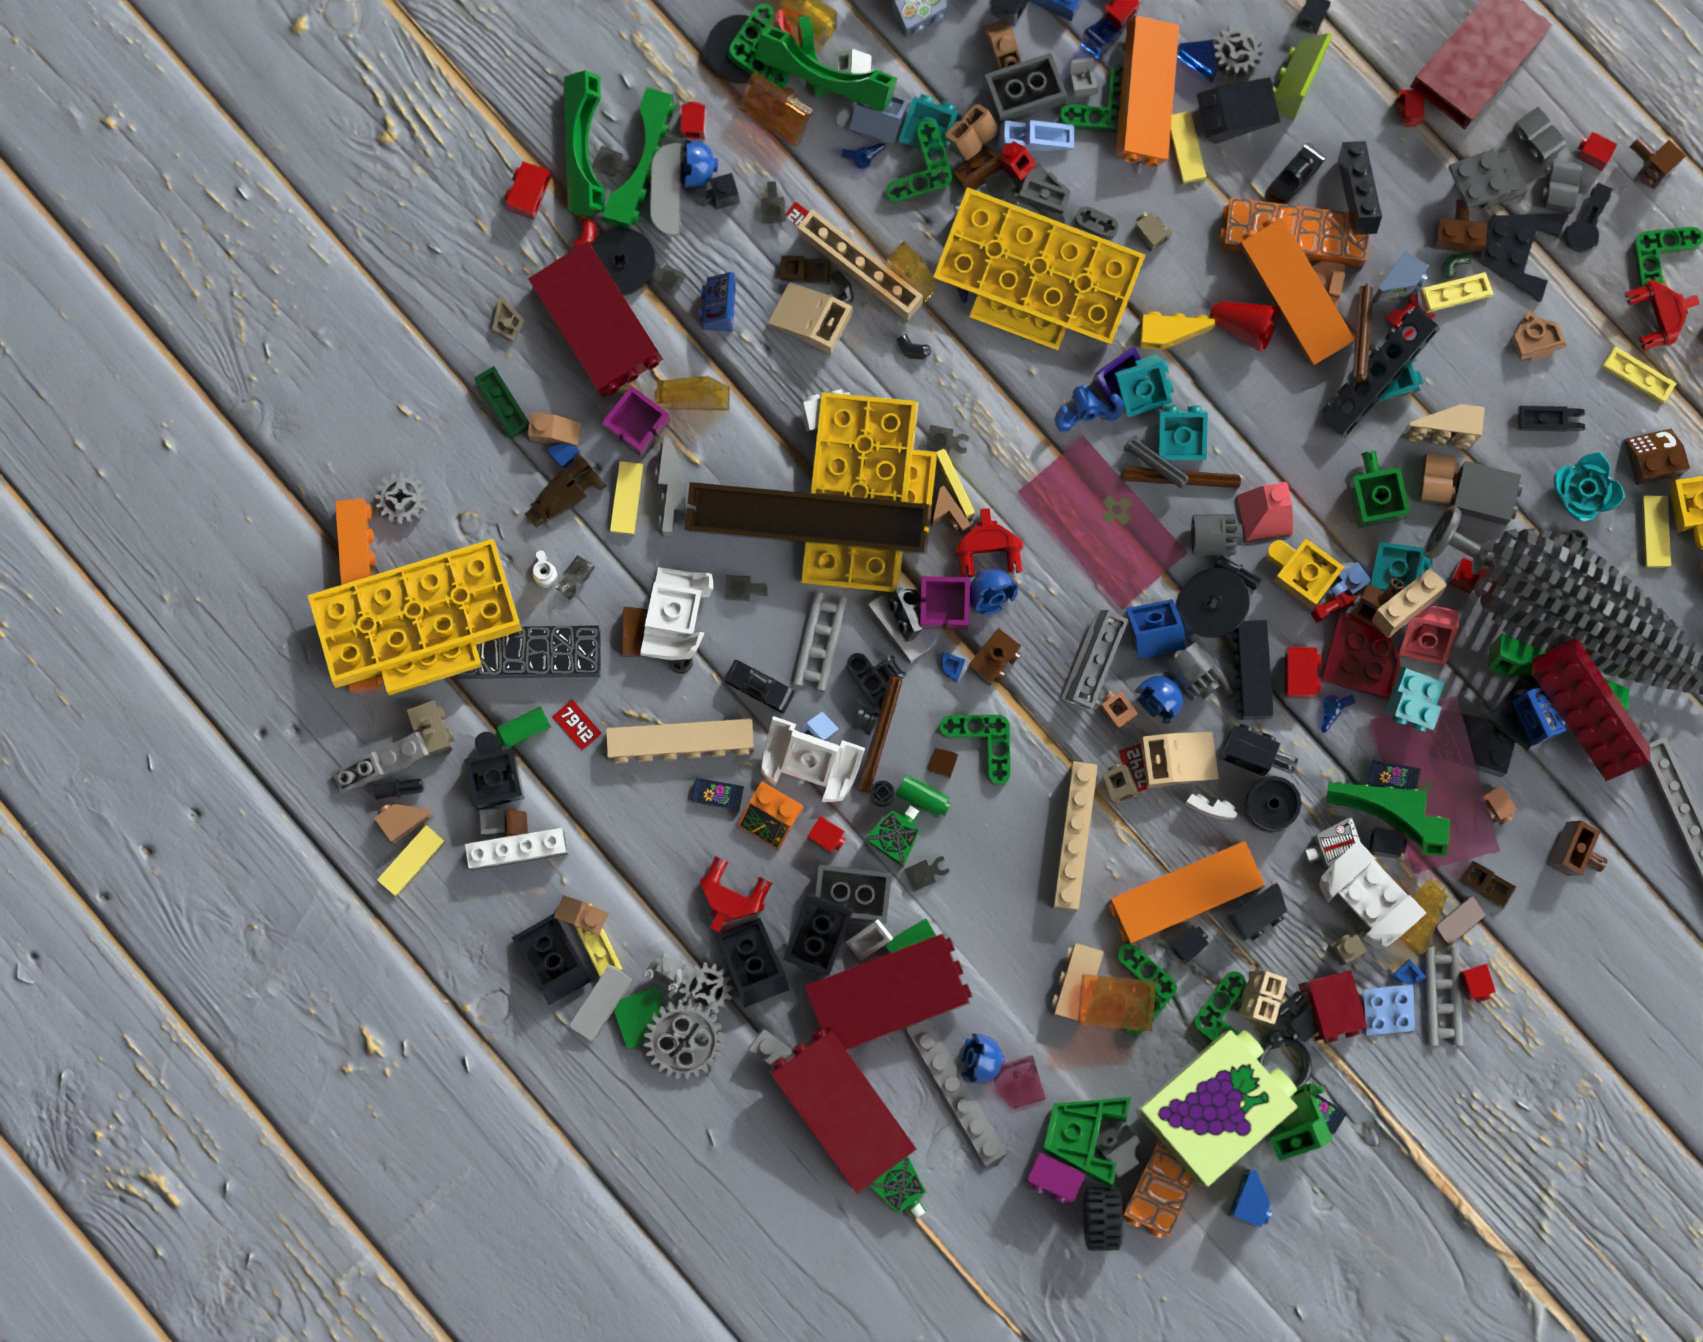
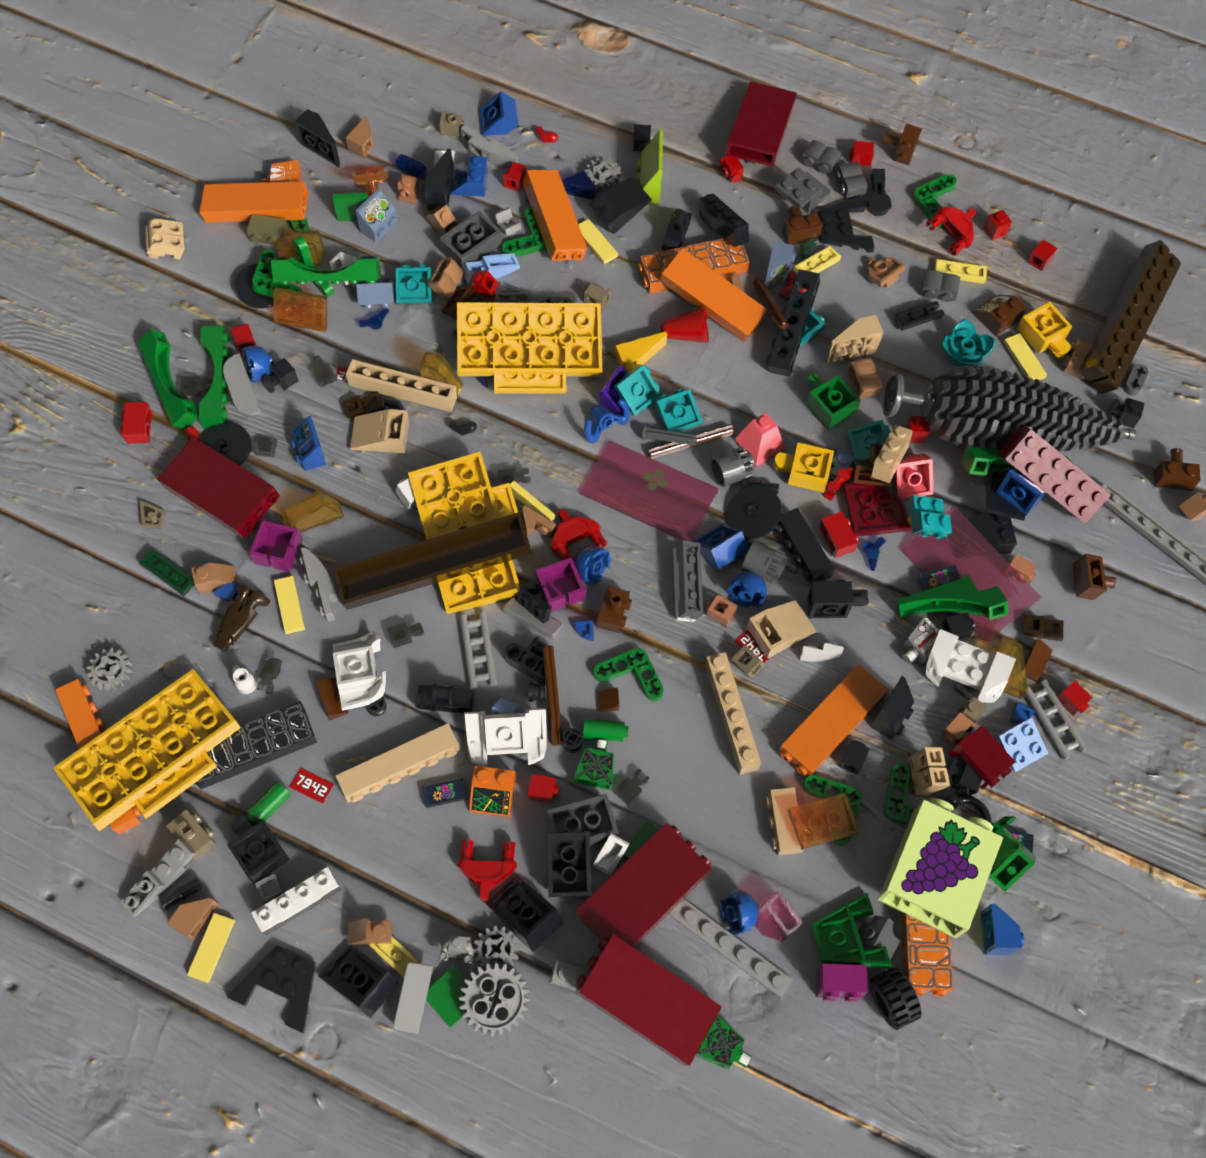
camera: 25 degrees left, 15 degrees down
reddish brown slope [506,810,528,836] -> none
green beam [886,120,952,201] -> none
clear blue slope [1081,18,1123,59] -> none
black wheel [1244,776,1302,833] -> none
dark grey brick [1451,461,1523,525] -> none
none -> black wing [227,945,316,1034]
none -> dark grey brick [921,270,960,302]
none -> nougat brick [941,712,976,746]

